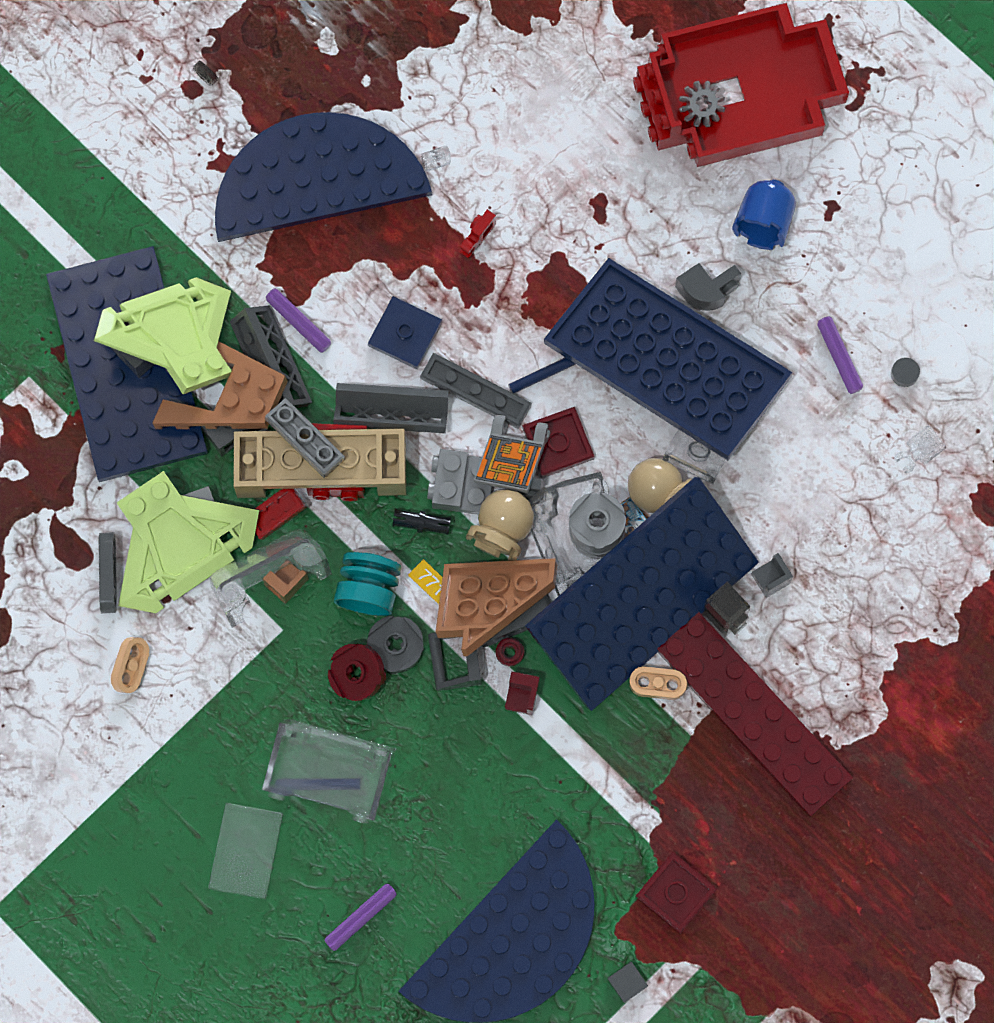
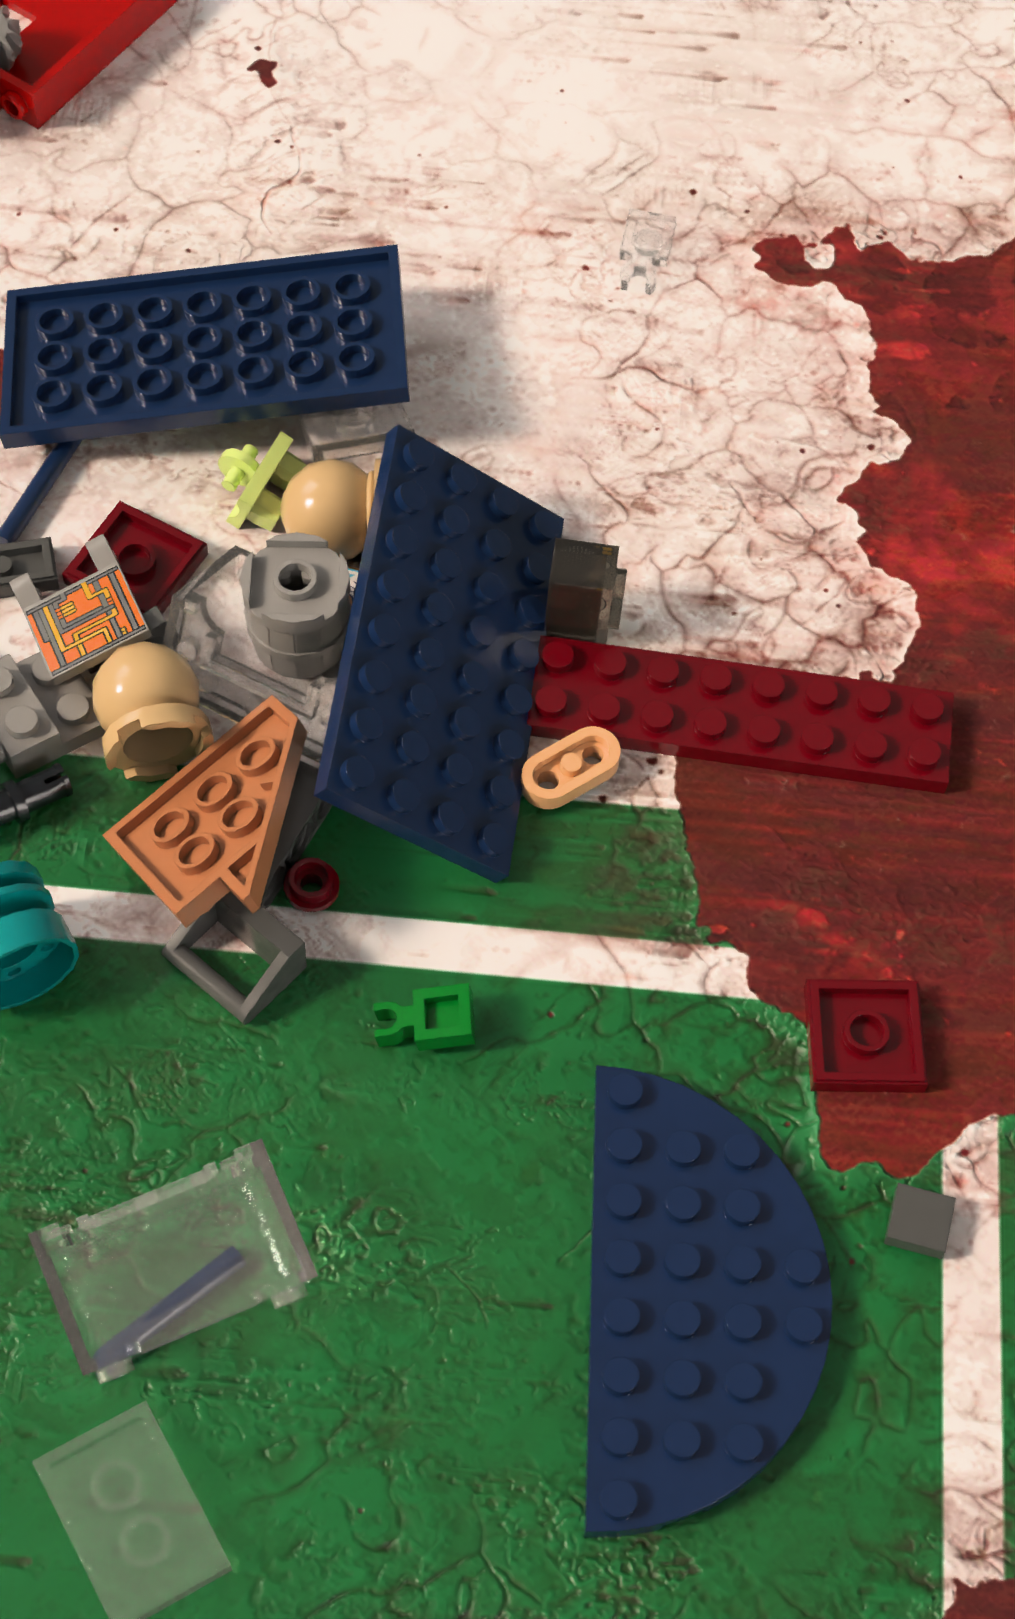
camera: 45 degrees left, 15 degrees down
medium lavender axle [324,883,397,951] -> none
dark red plate [328,644,386,701] -> none
dark grey plate [367,616,424,674] -> none
yellow sticker [408,559,443,604] -> none
dark red panel [505,671,539,715] -> none
dark grey brick [675,263,741,311] -> none
blue cylinder [732,180,796,250] -> none
dark grey panel [751,553,793,598] -> none
medium lavender axle [817,316,863,394] -> none
dark grey tile [891,358,920,387] -> none
none -> yellowish green hips [218,431,307,531]
none -> green plate [373,983,475,1051]

